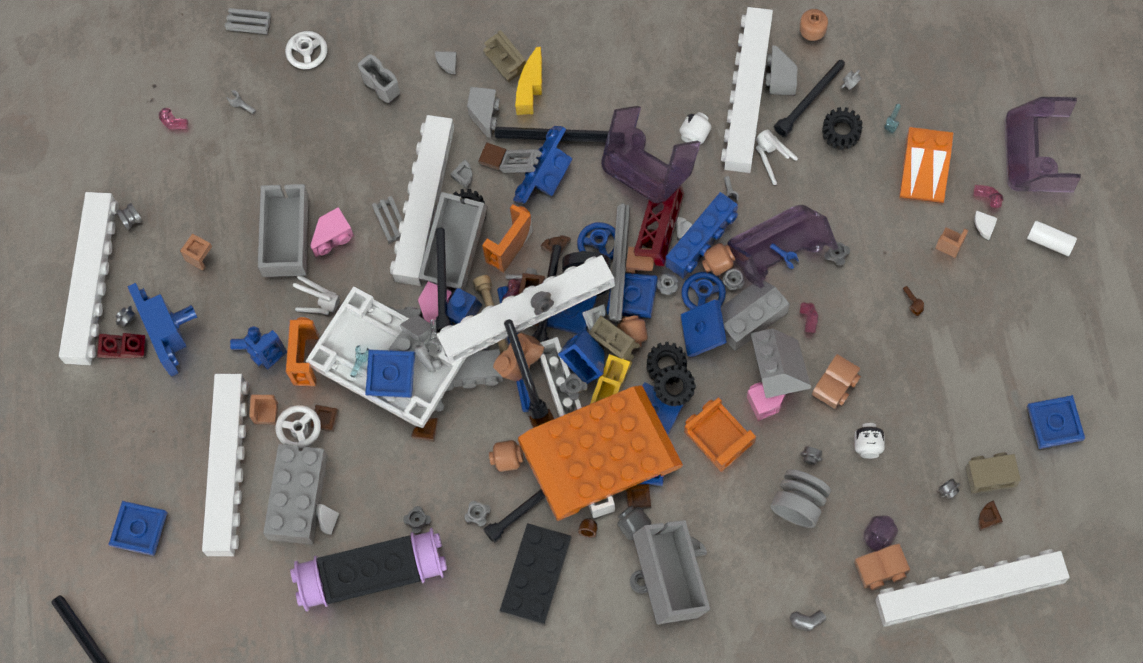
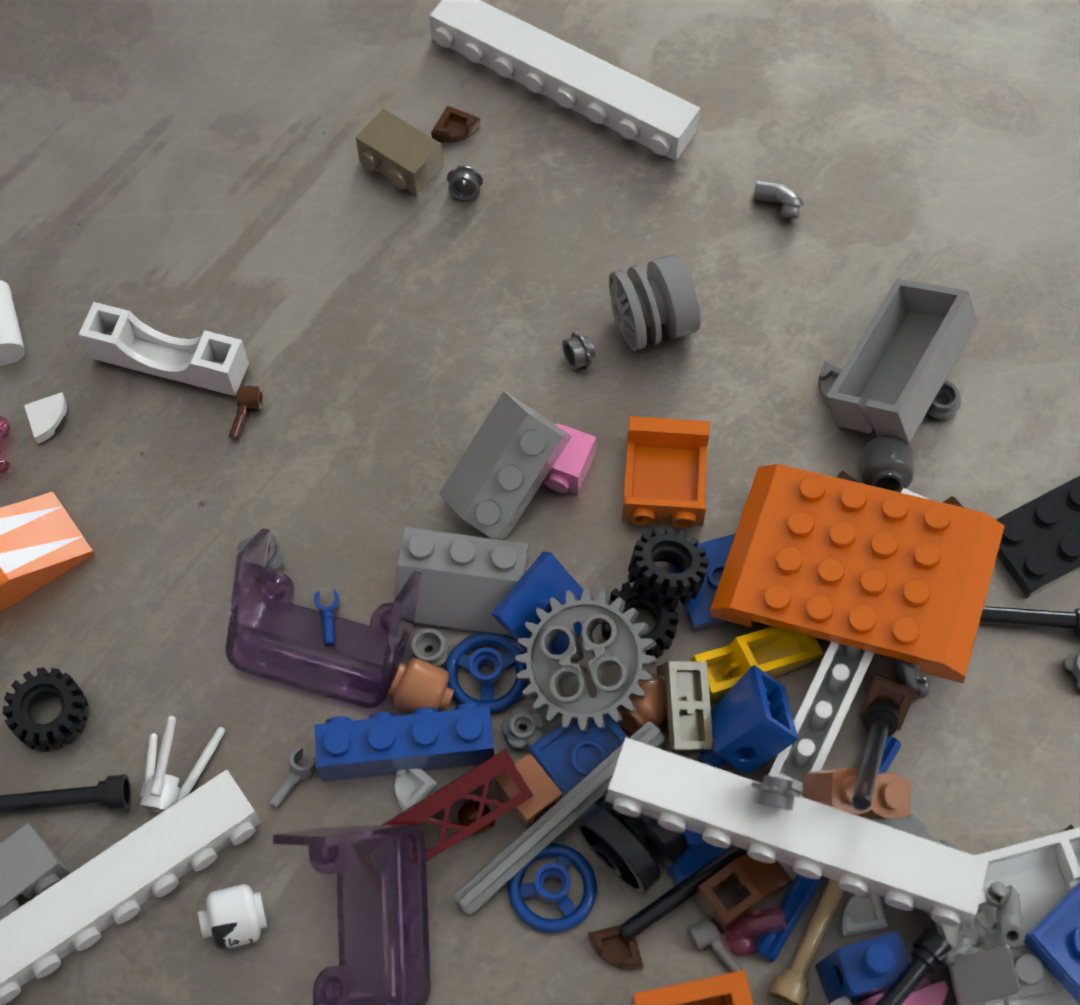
camera: 140 degrees left, 5 degrees down
nougat head [489,440,524,472] -> none
flat silver plate [560,374,587,401] -> none
clear pink arm [800,302,818,333] -> none
nougat brick [812,354,861,409] -> none
white head [854,423,885,459] -> none
nougat brick [854,544,910,590] -> none
clear purple head [863,515,898,551] -> none
nougat panel [935,227,969,258] -> none
blue plate [1027,395,1085,449] -> none
none -> white arch [78,302,249,396]
none -> light grey gear [515,588,657,732]

